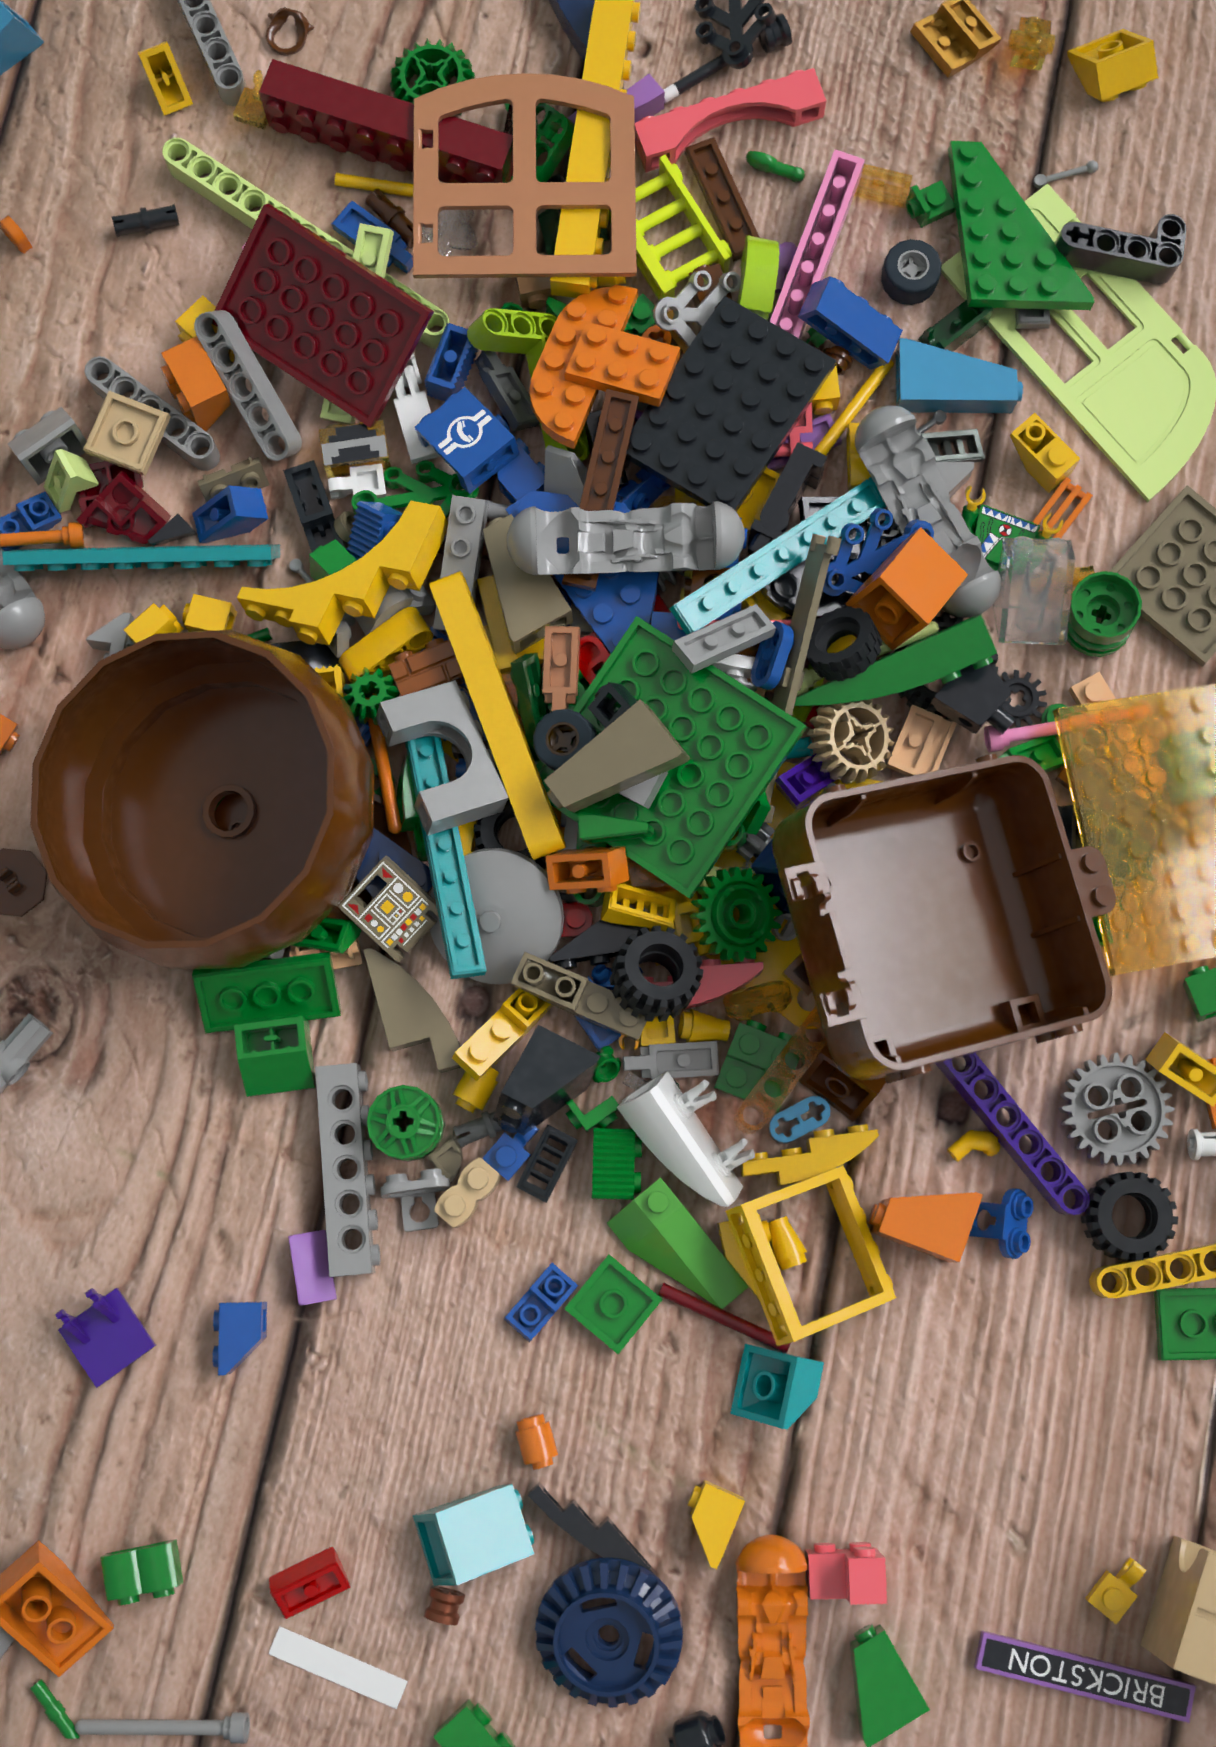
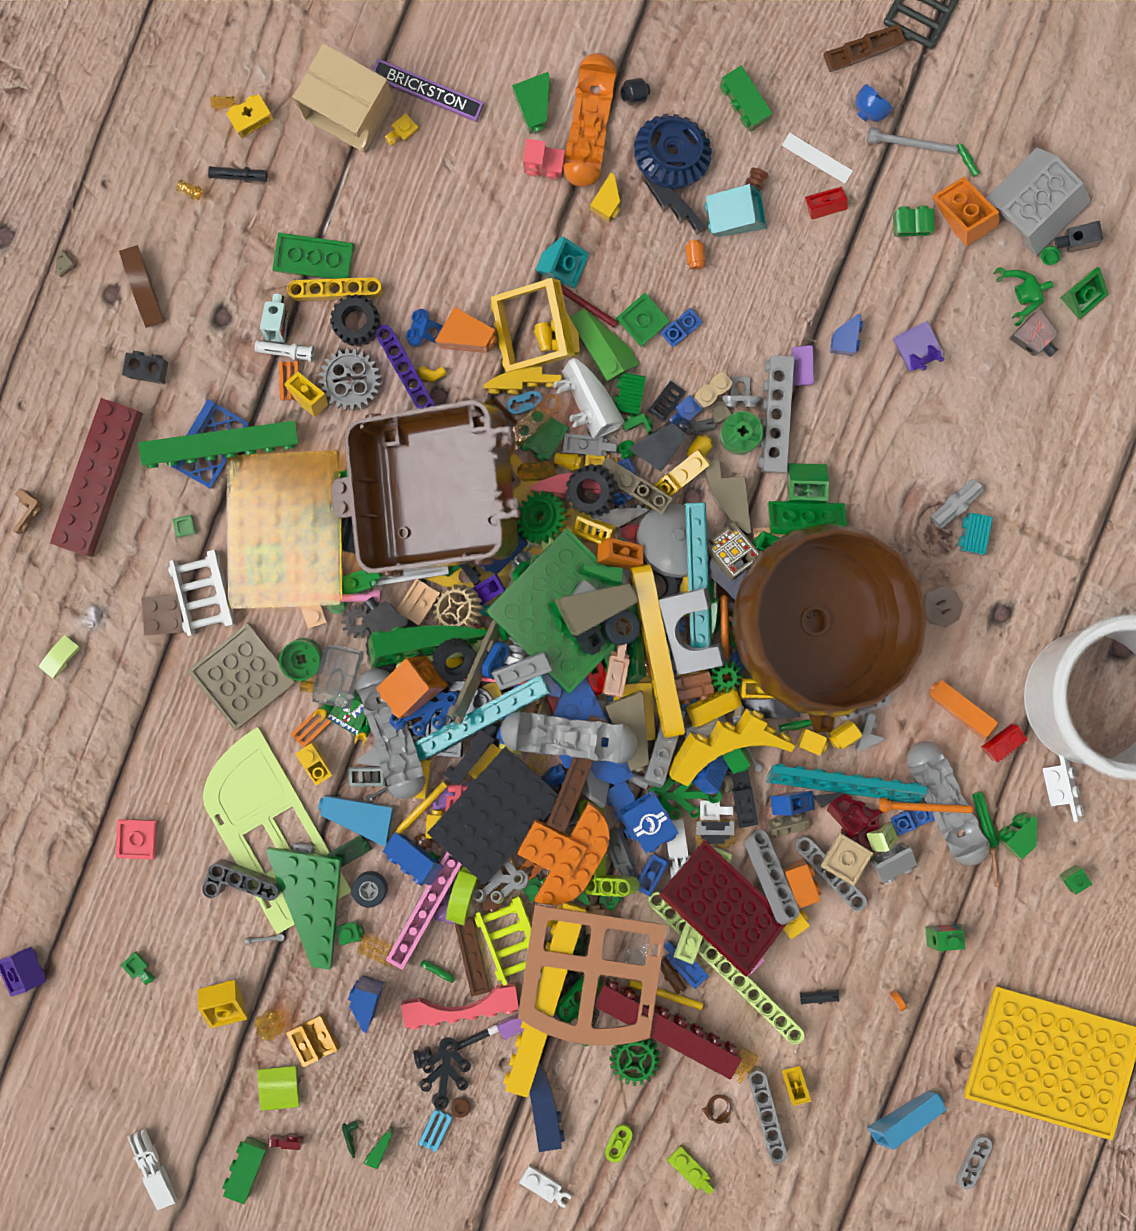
camera: 175 degrees left, 10 degrees up
none -> blue slope [348,975,384,1033]

